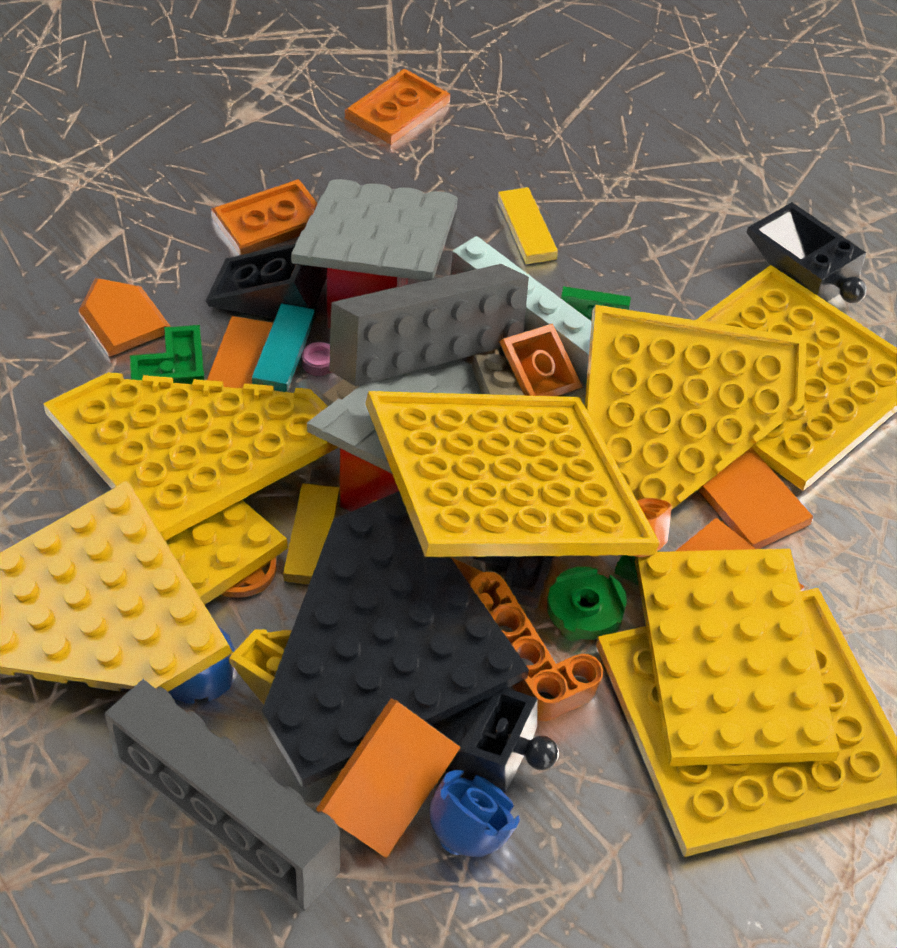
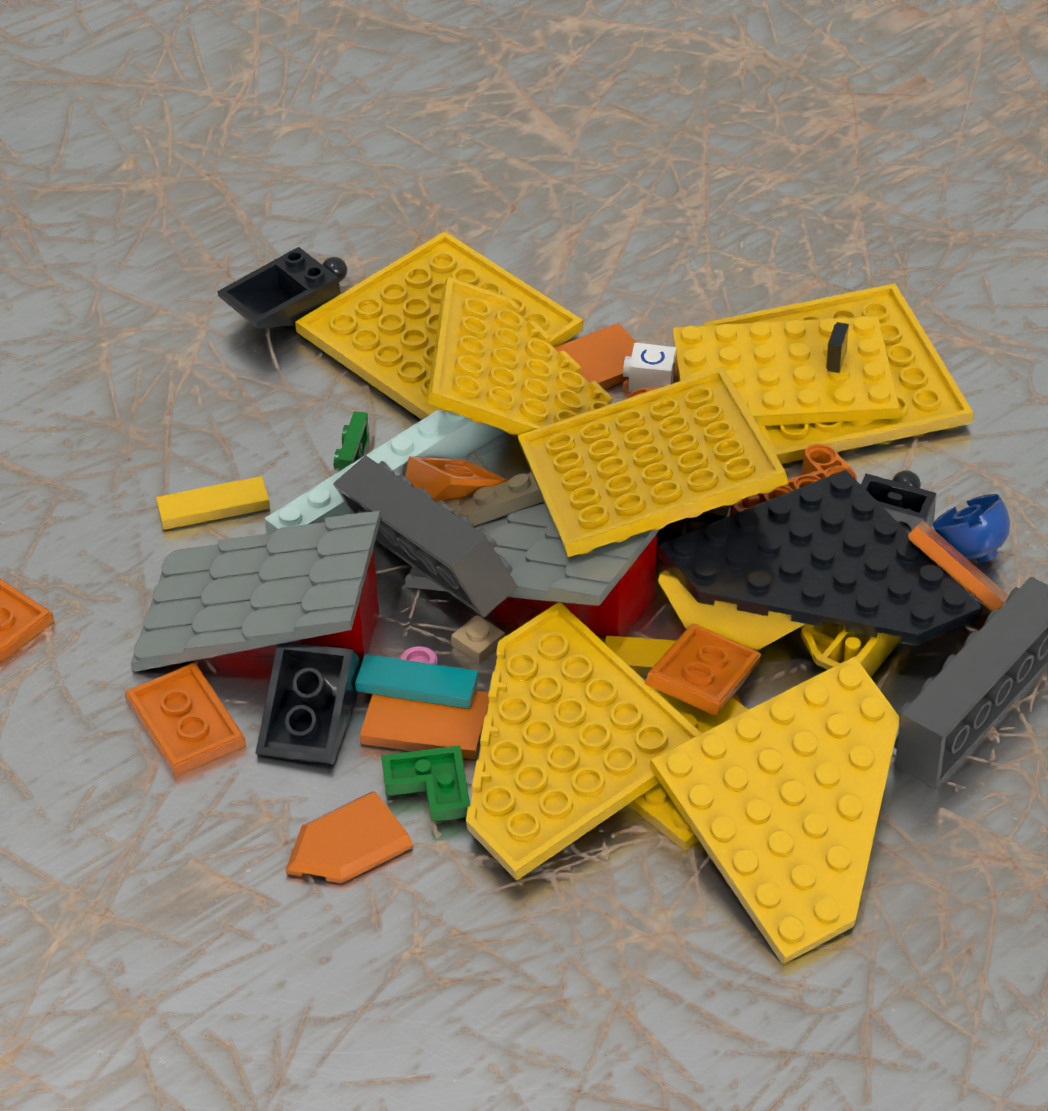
camera: 85 degrees left, 5 degrees down
none -> white brick [623,343,676,392]
none -> orange tile [645,623,762,716]
none -> black tile [826,322,849,373]

